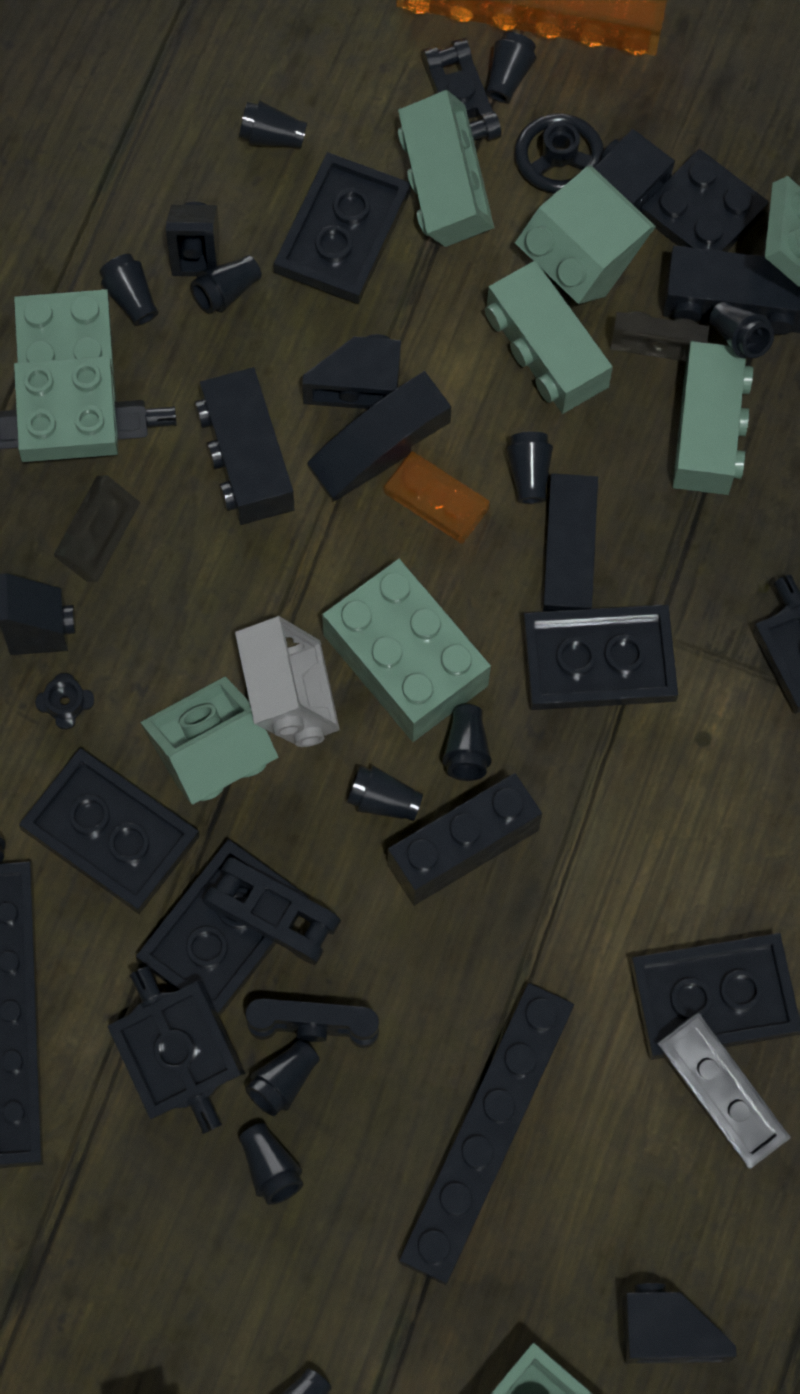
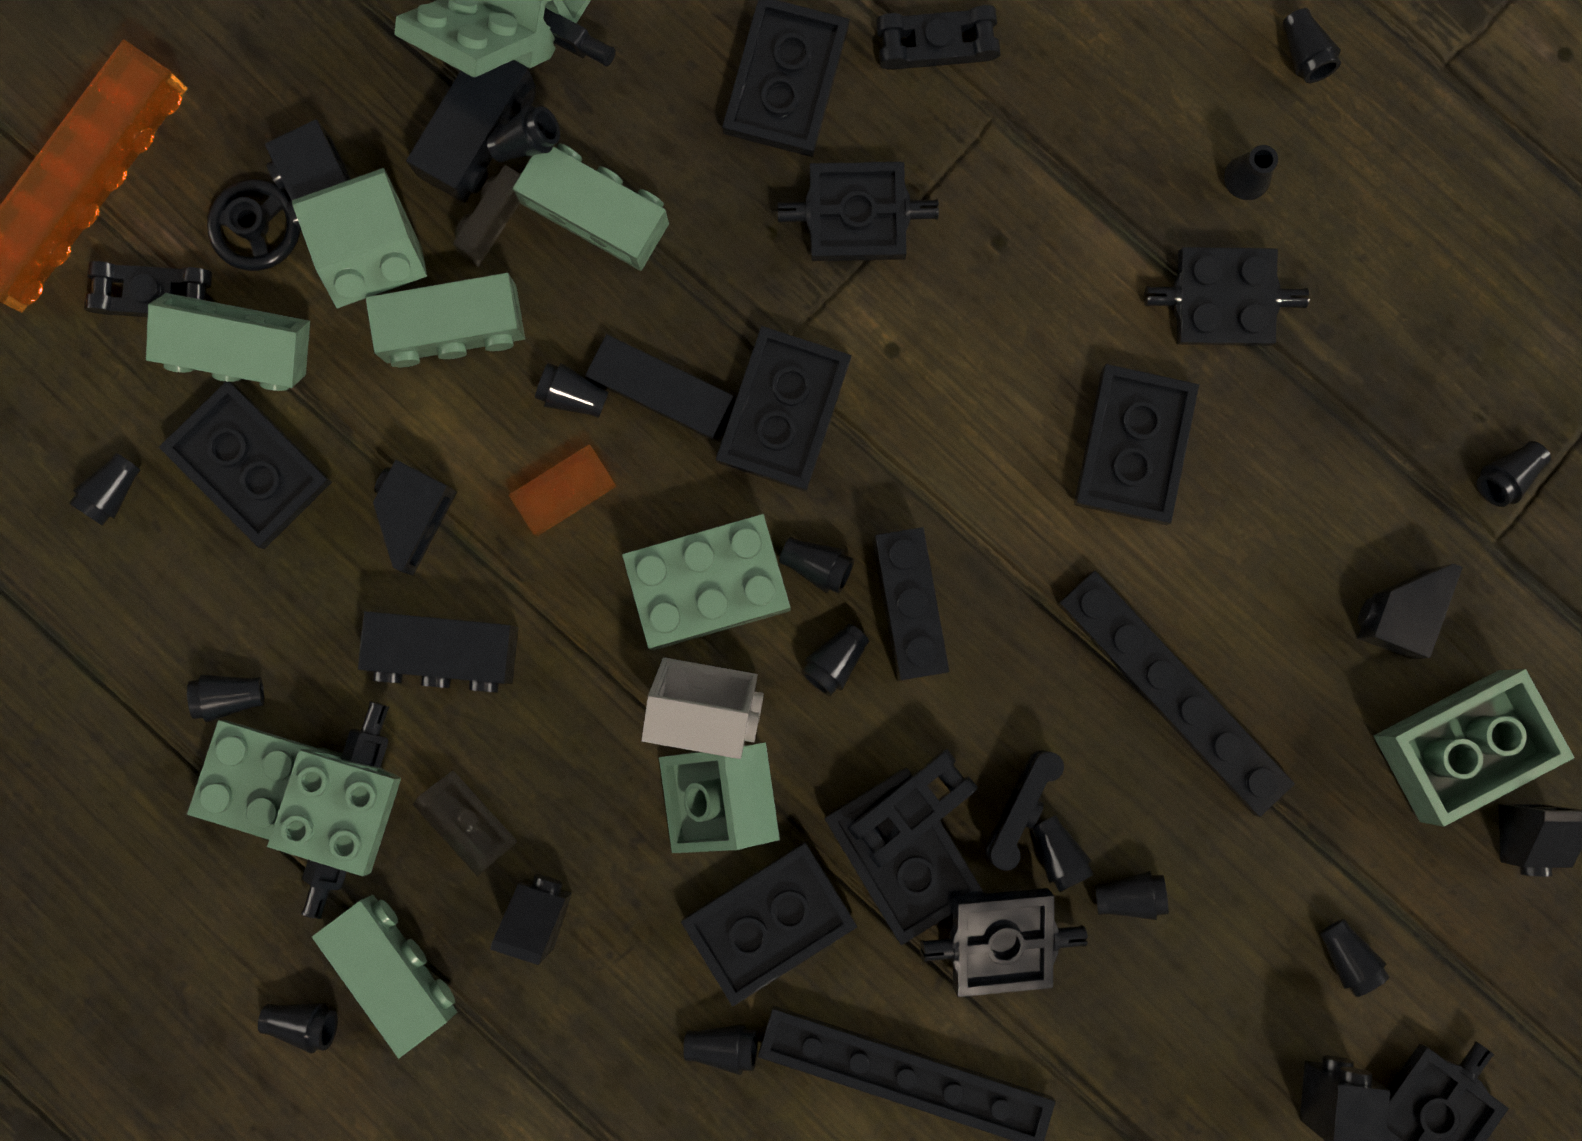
camera: 65 degrees left, 15 degrees up
black plate [35,673,94,730] -> none
black slope [166,201,220,277] -> none
black cone [191,255,262,314] -> none
black slope [307,371,452,502] -> none
black cone [486,32,537,104] -> none
black plate [640,148,769,252] -> none
tile [655,1012,791,1169] -> none

